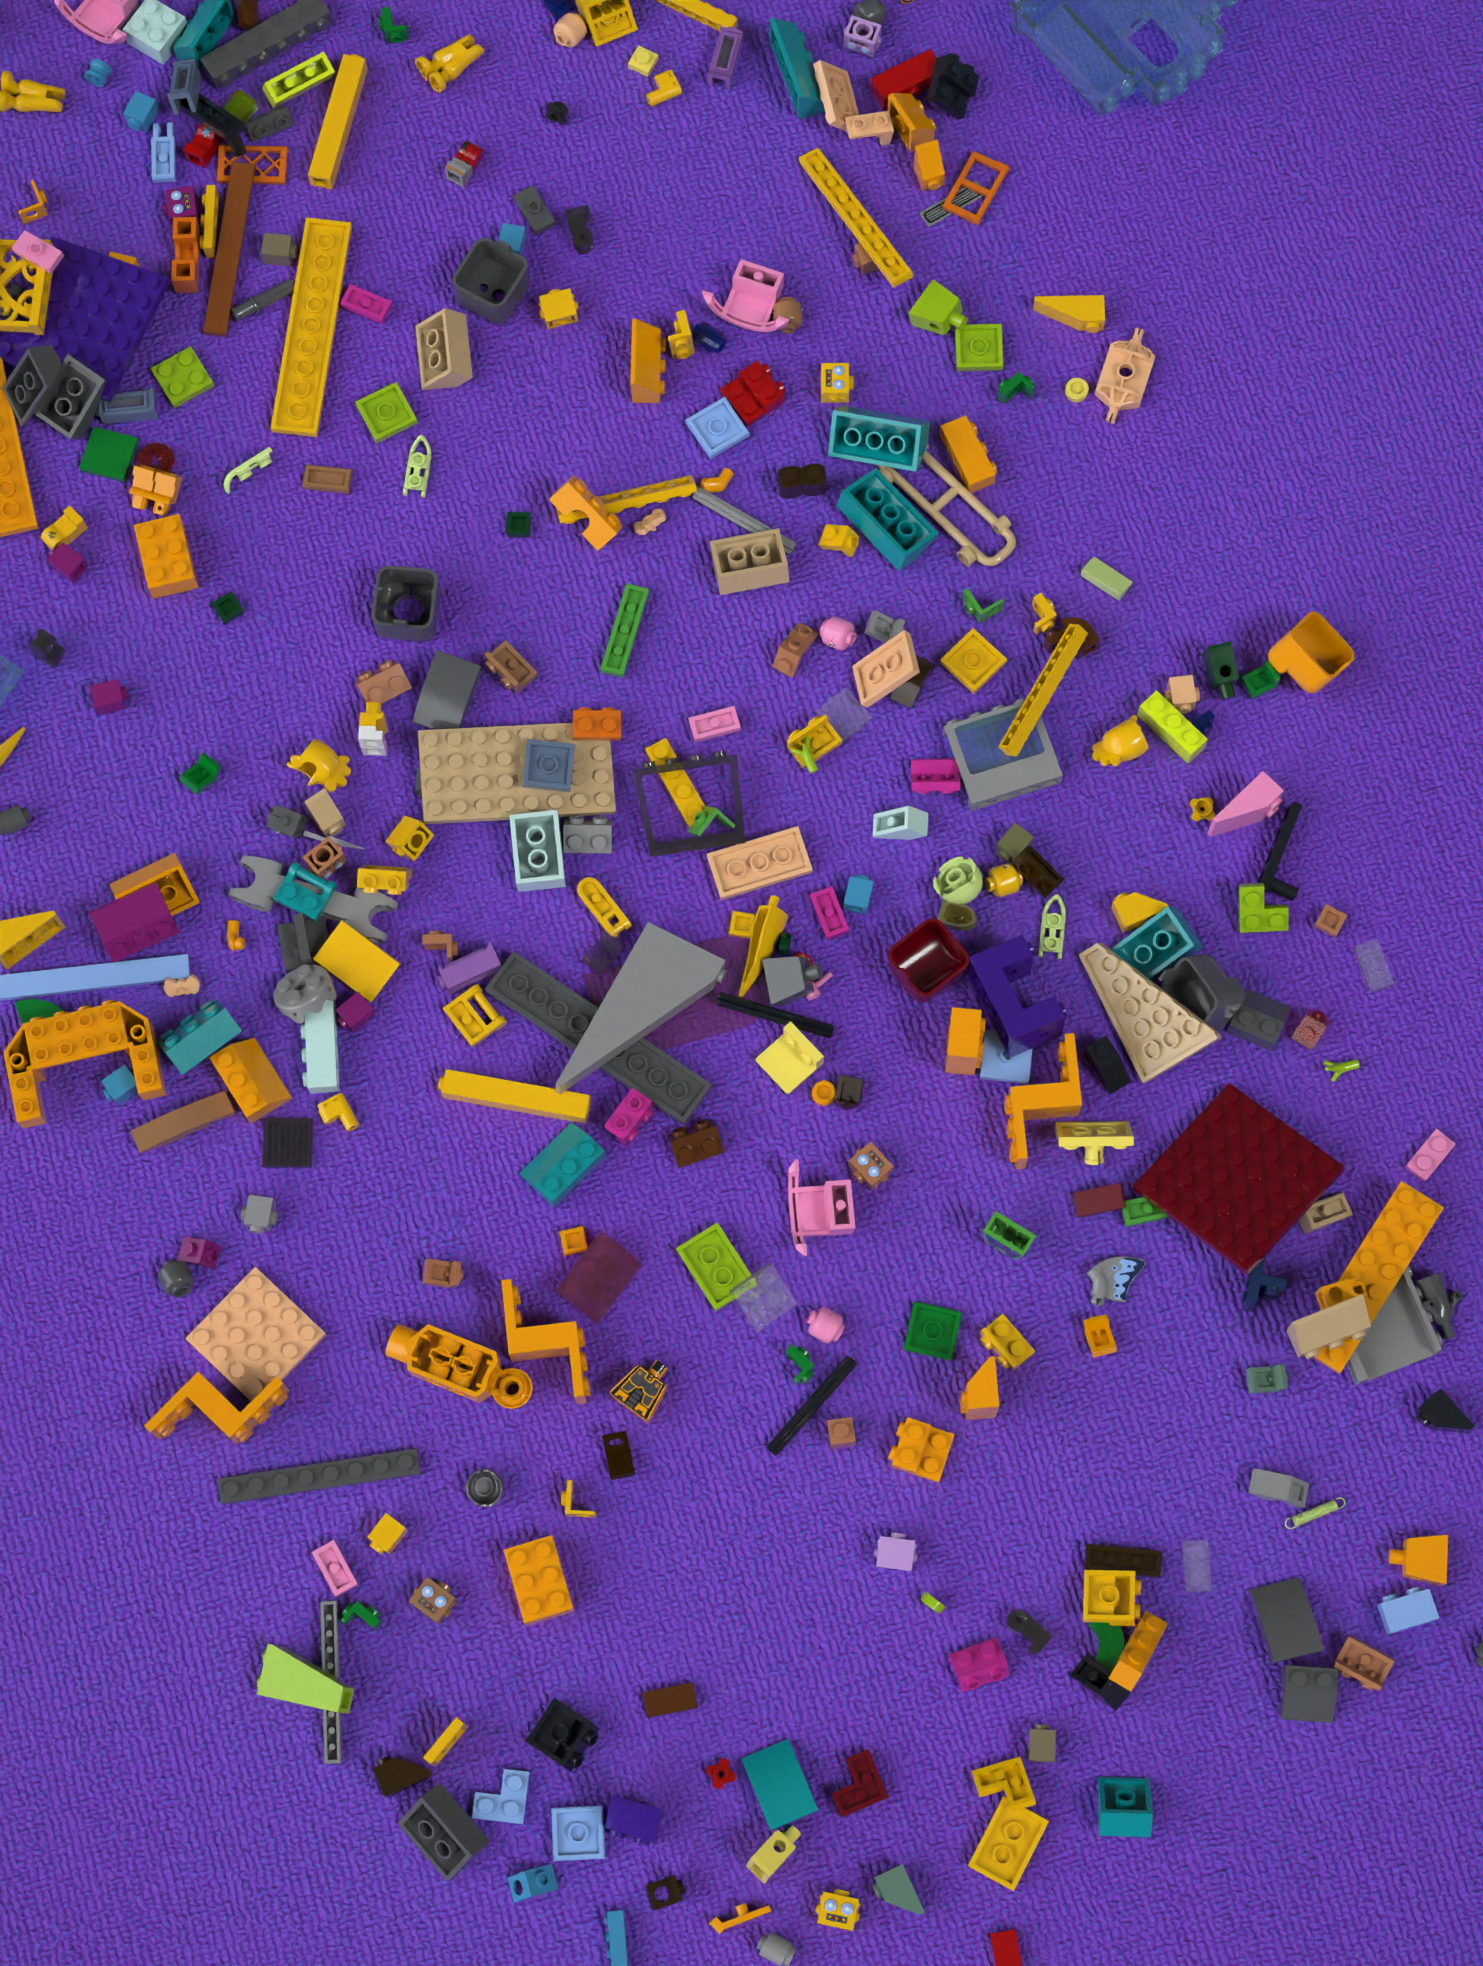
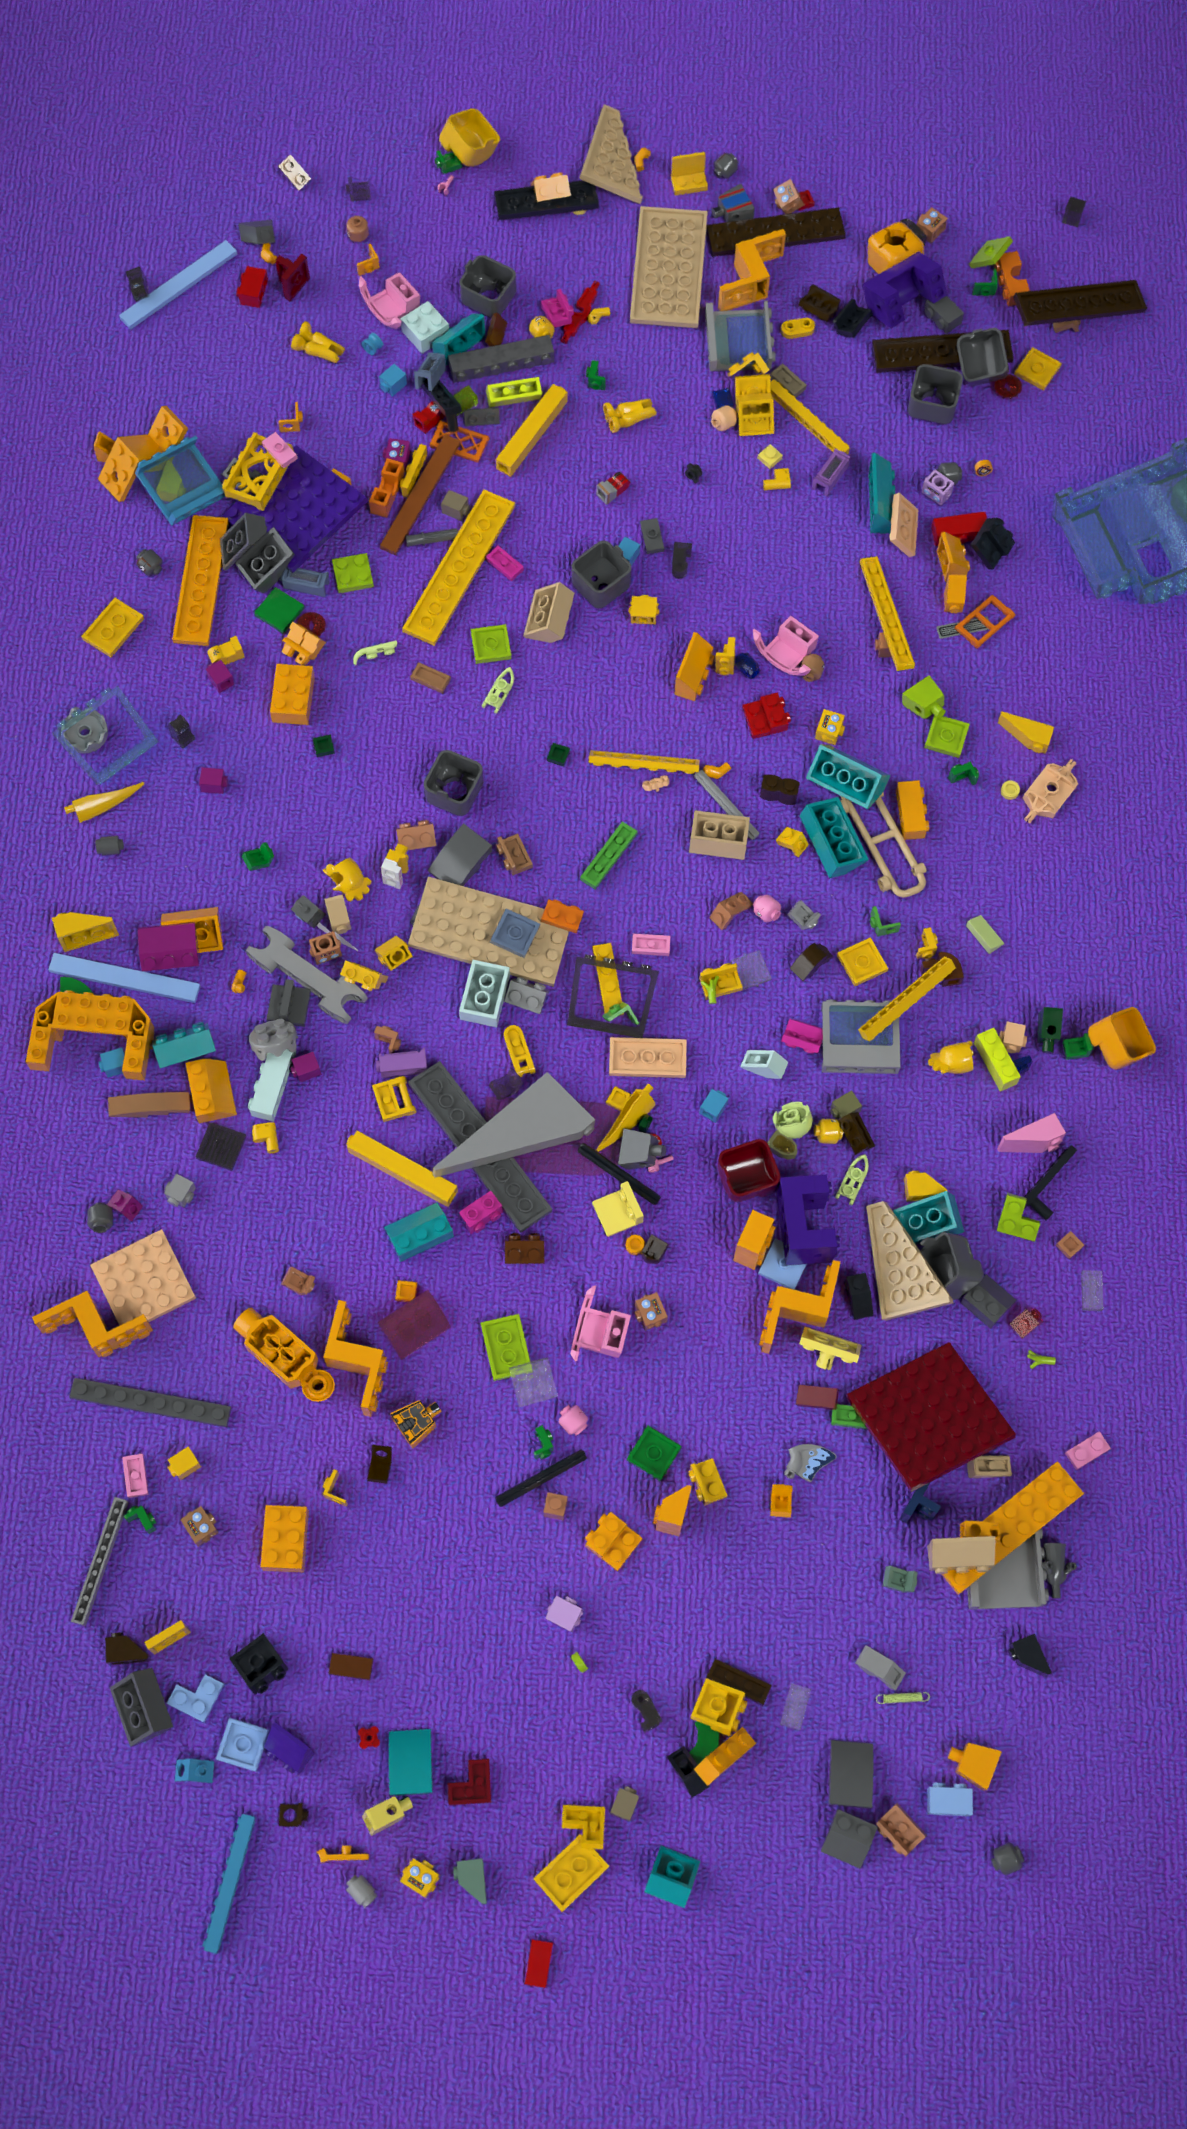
camera: 15 degrees right, 5 degrees down
light blue hinge [151,122,176,183] -> none
light nougat piece [163,974,200,997] -> none
lime slope [257,1644,354,1714] -> none
teal plate [273,861,337,922] -> none
yellow tile [313,920,401,1003] -> none
flat silver hair [465,1469,504,1507] -> none
light orange arch [549,475,622,551] -> none
light blue plate [685,397,750,459] -> none
dark pink plate [810,886,849,940] -> none
light nougat bracket [845,111,894,146] -> none
light nougat plate [852,630,920,708] -> none
dark pink bracket [949,1637,1010,1692] -> none
bright green torso [983,1211,1036,1260] -> none
yellow plate [1190,797,1215,822] -> none

